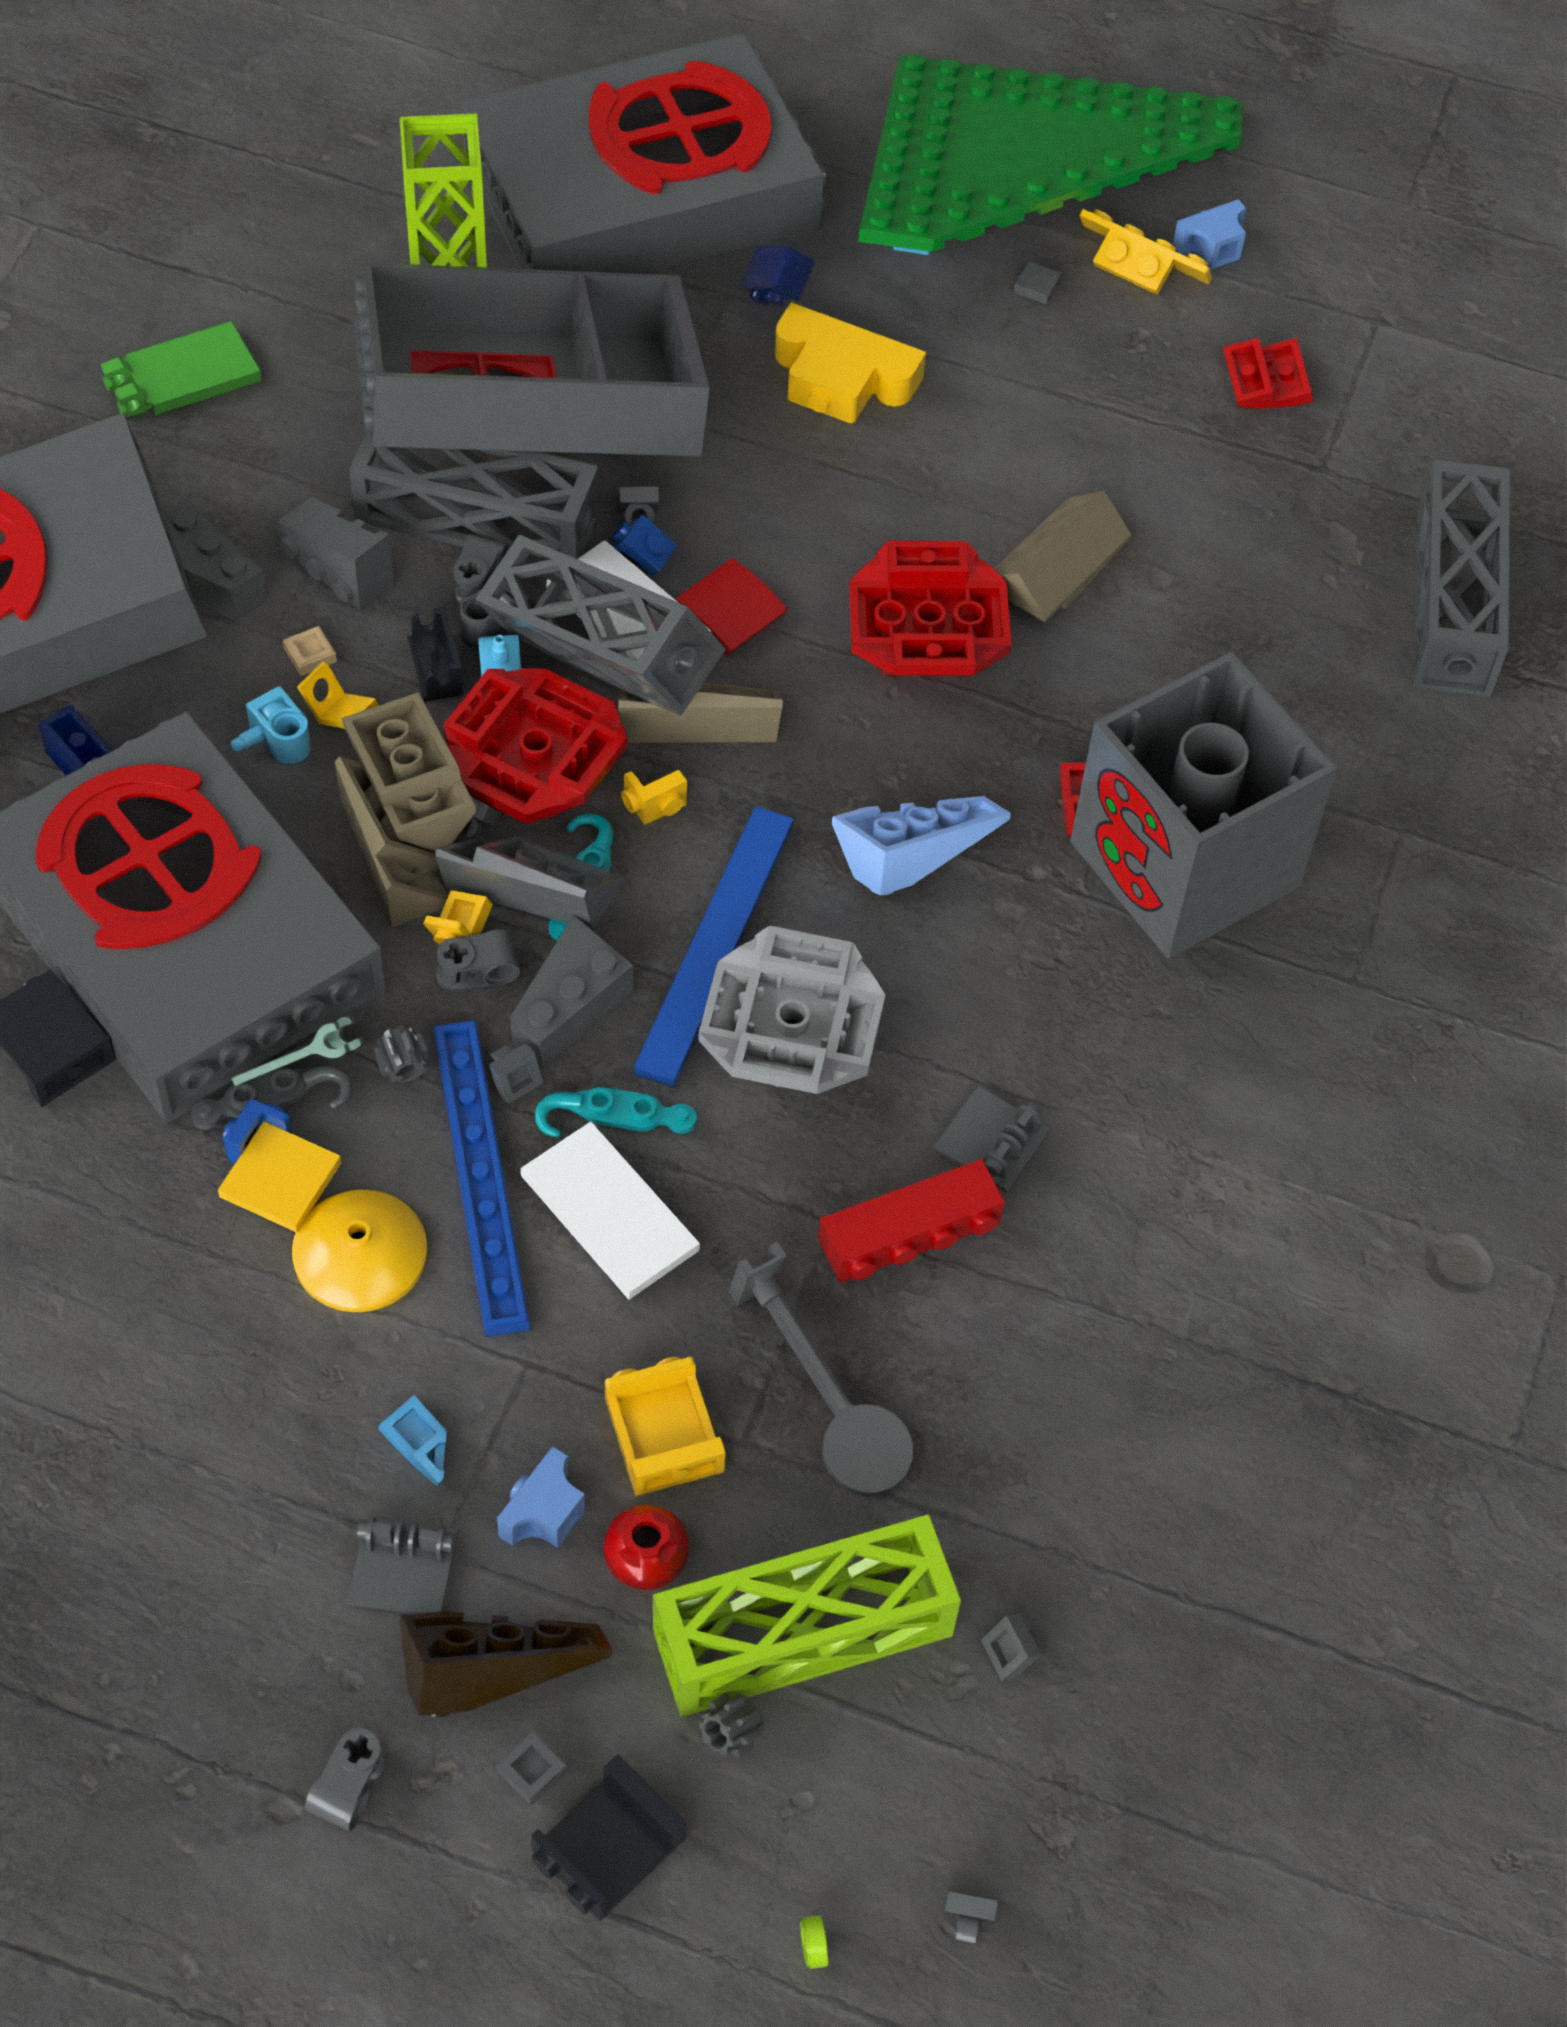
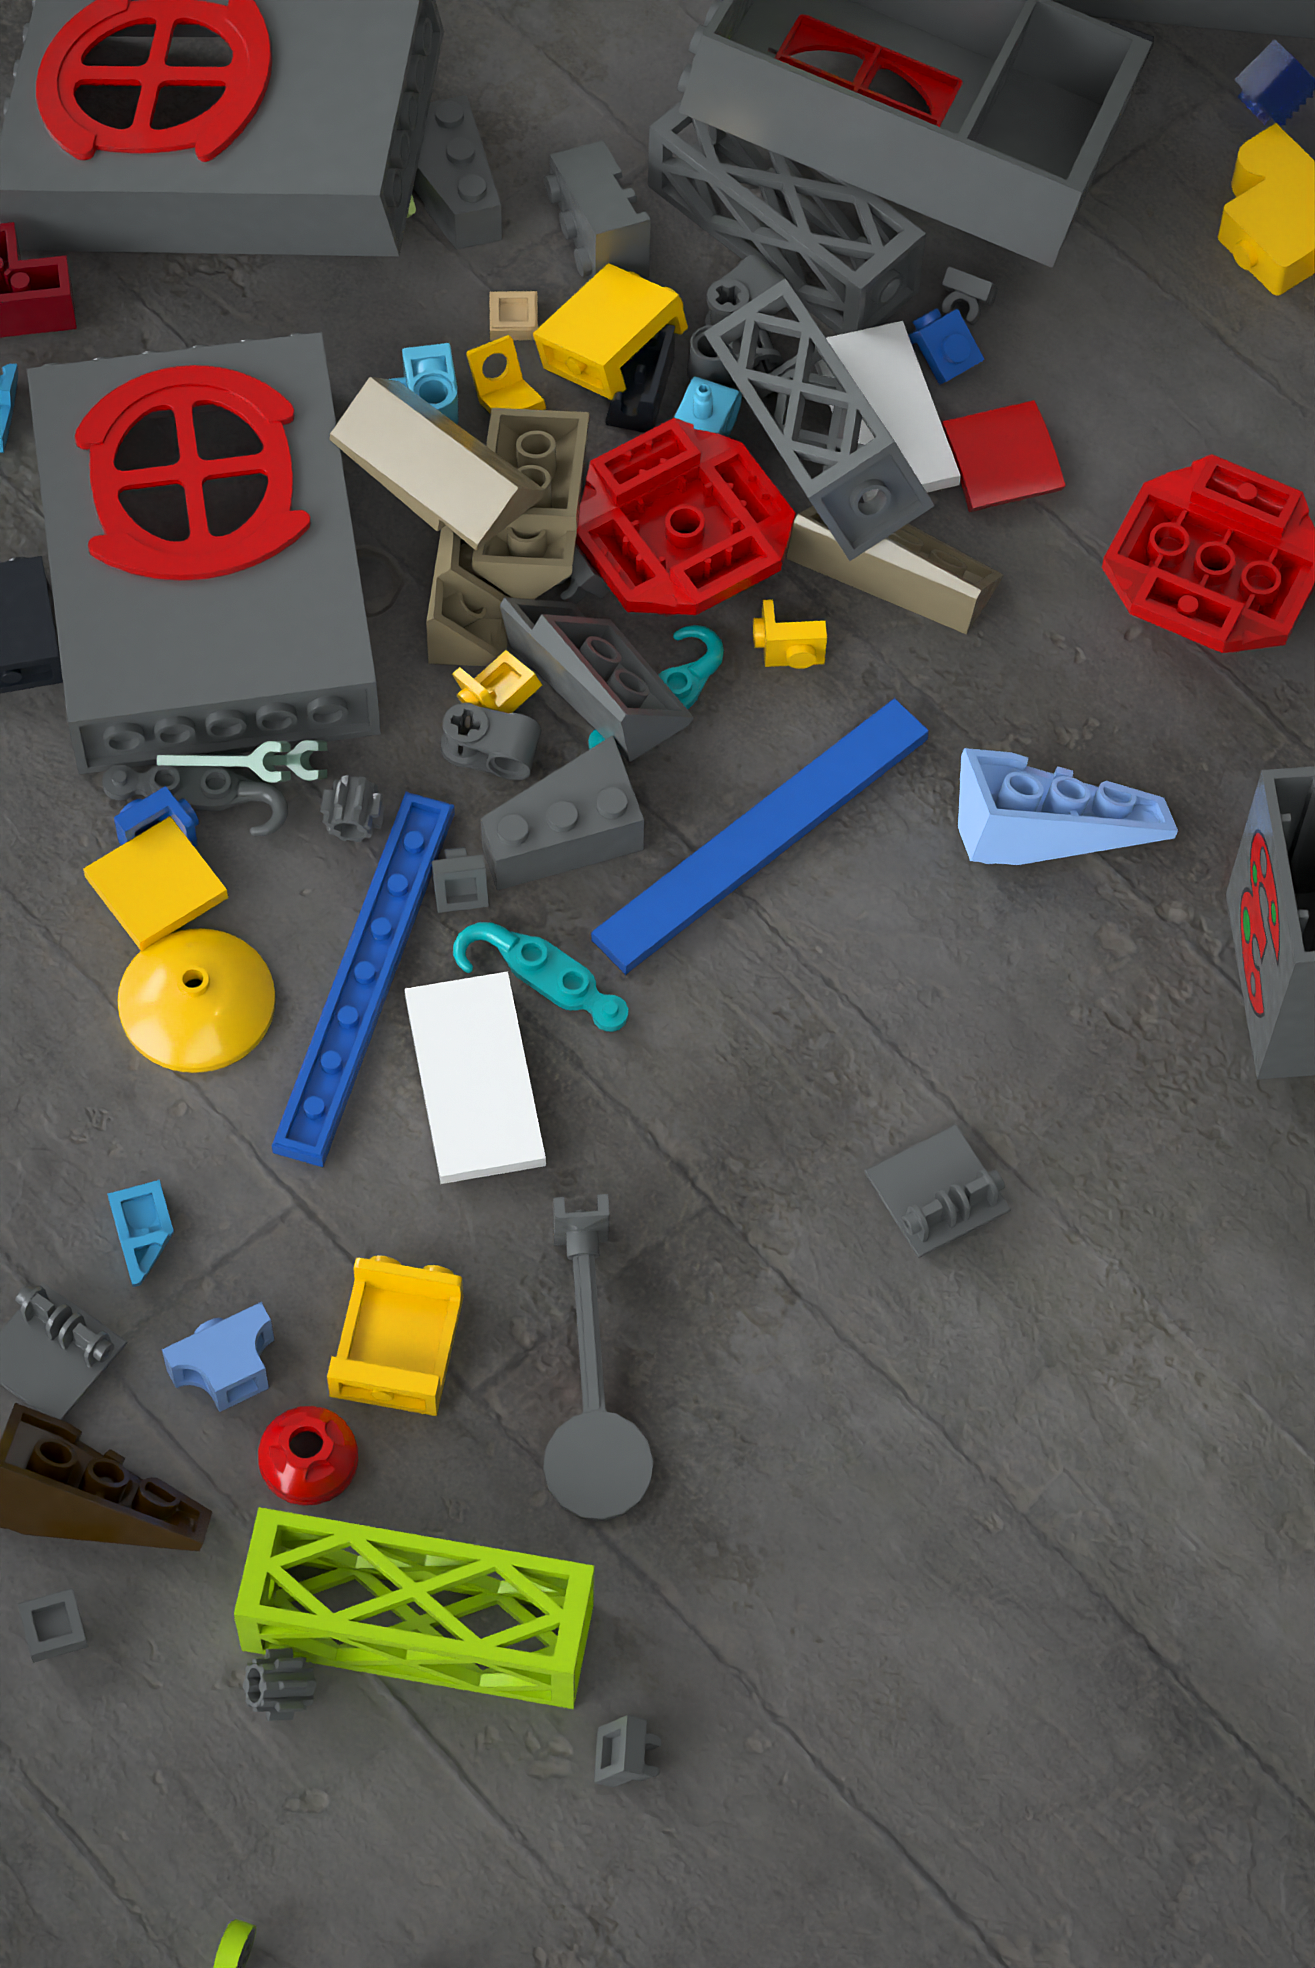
camera: 30 degrees right, 5 degrees up
clear blue brick [38,705,112,776] -> none
black panel [531,1754,687,1921] -> none
light grey piece [699,925,886,1094] -> none
red brick [818,1159,1005,1283] -> none
none -> slope [329,377,546,551]
none -> yellow panel [533,263,688,400]

